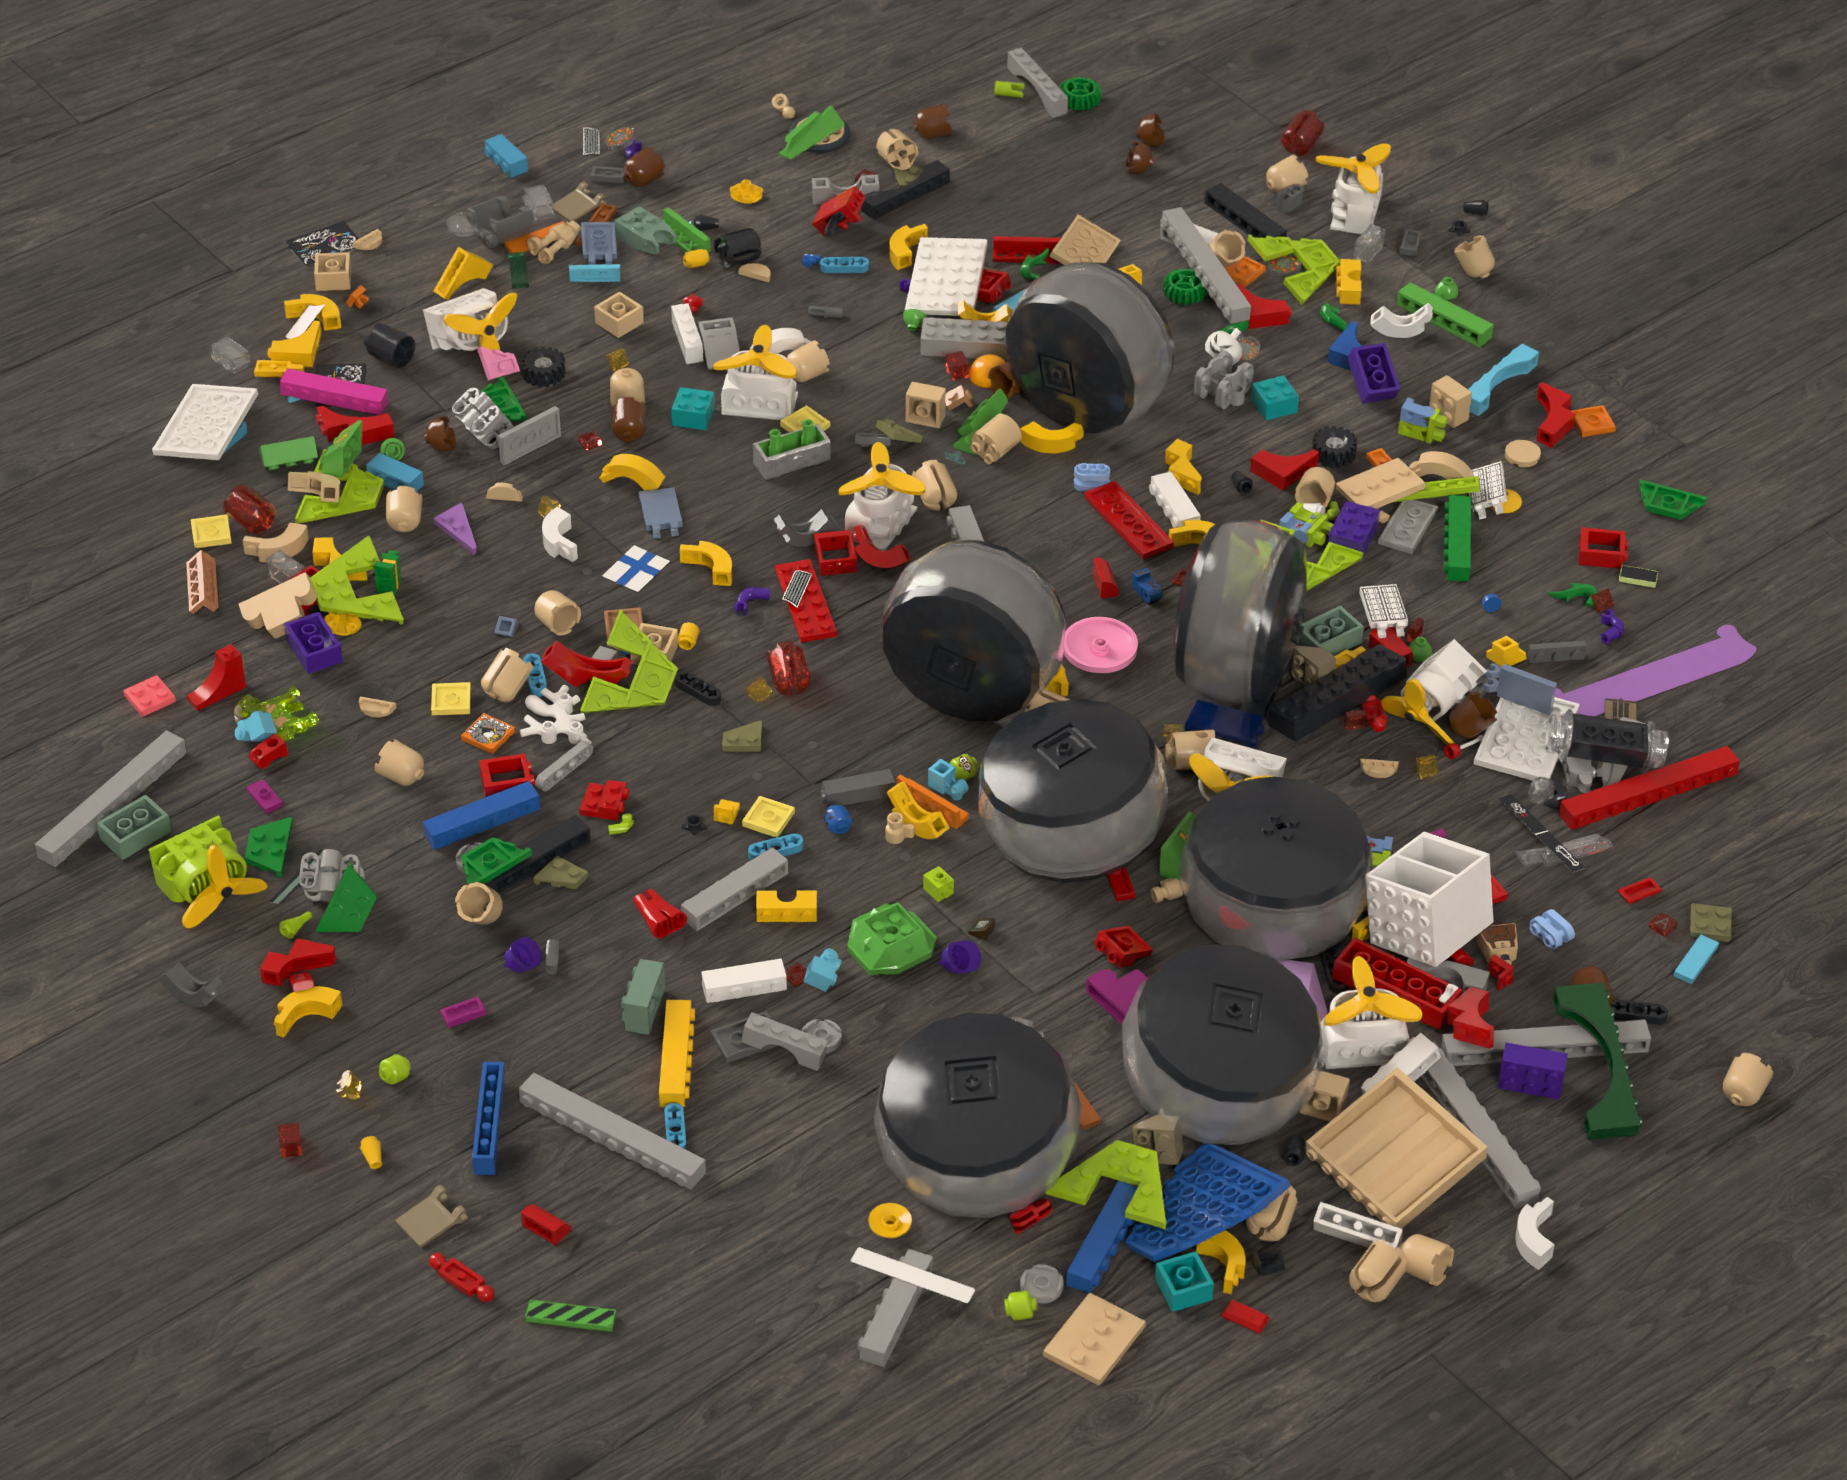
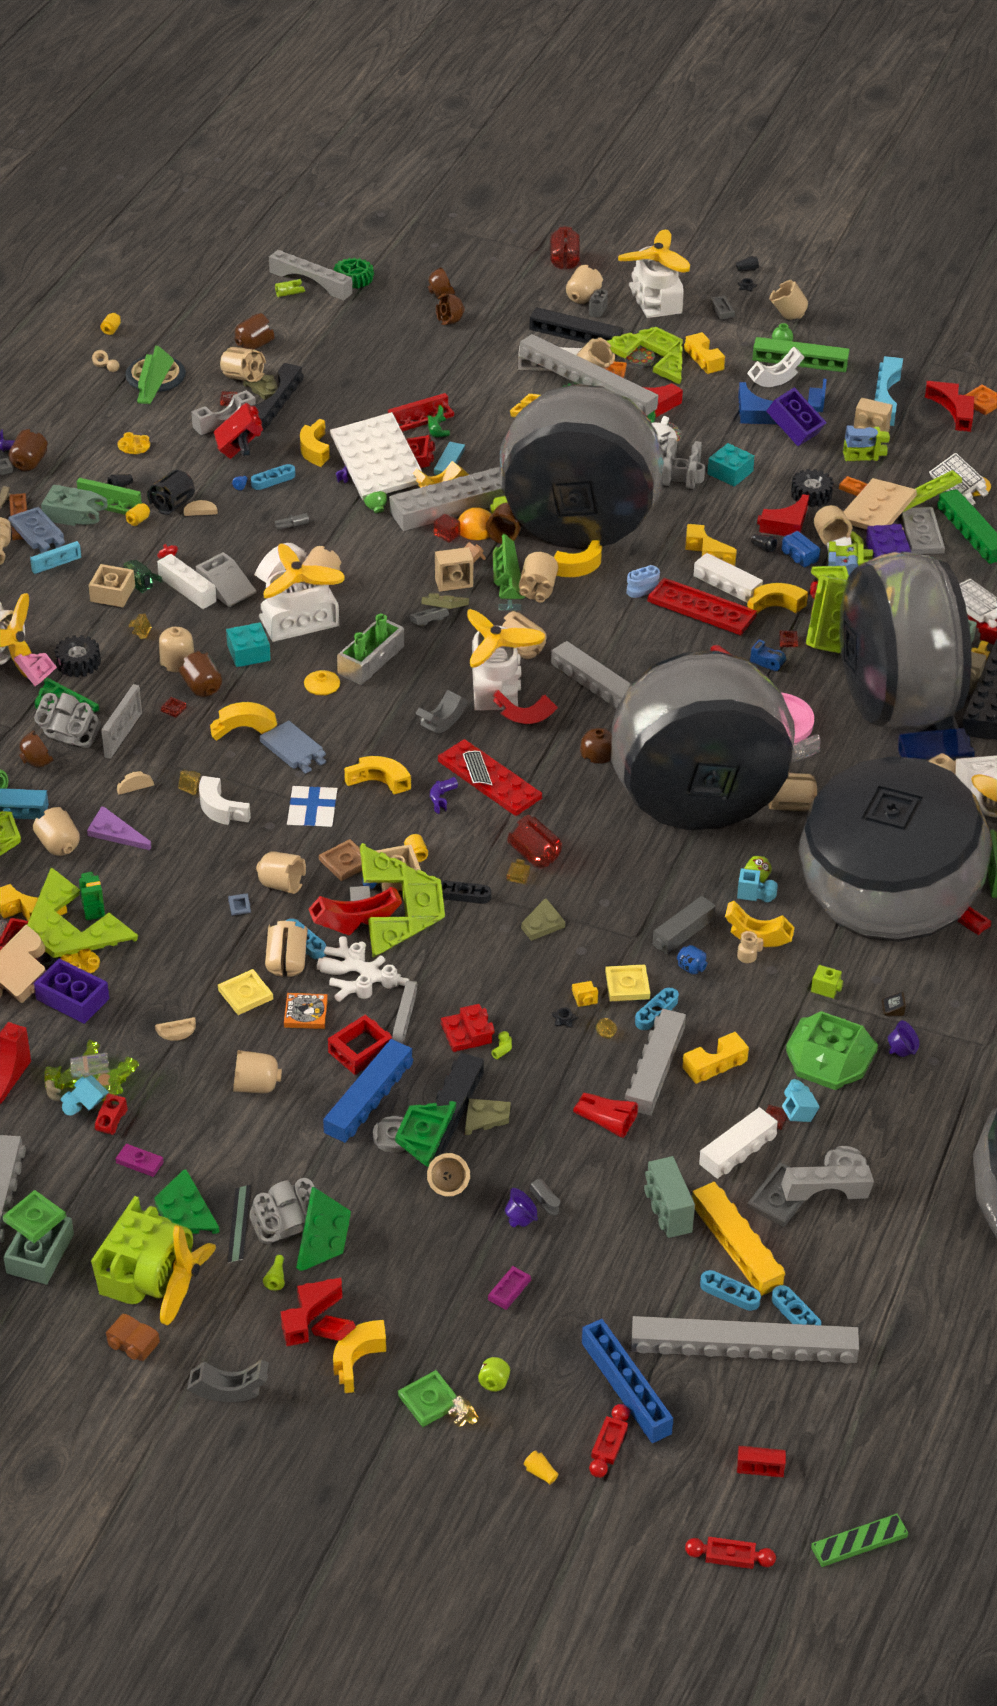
camera: 30 degrees left, 0 degrees up
clear red brick [278,1122,303,1158] -> none
dark tan flag [395,1185,468,1248] -> none
light yellow plate [780,405,830,432] -> none
red window [814,530,857,576] -> none
orange fence [897,774,969,829] -> none
tan plate [1050,215,1121,266] -> none
green piece [1319,303,1348,332] -> none
clear brick [1354,224,1386,263] -> none
tan arch [1409,451,1473,480] -> none
tan tile [1505,440,1541,467] -> none
none -> bright green tile [3,1190,66,1243]
none -> clear arm [70,1052,110,1078]
none -> yellow brick [100,313,121,335]
none -> dark orange brick [106,1314,160,1361]
none -> clear green piece [123,559,162,593]
none -> yellow dish [304,670,340,695]
none -> bright green tile [398,1370,461,1427]
none -> red plate [589,1404,630,1478]
none -> clear yellow tile [596,1018,617,1038]
none -> dark azure beam [700,1270,761,1311]
none -> blue brick [782,531,820,568]
none -> clear arm [792,735,820,762]
none -> blue panel [808,379,827,412]

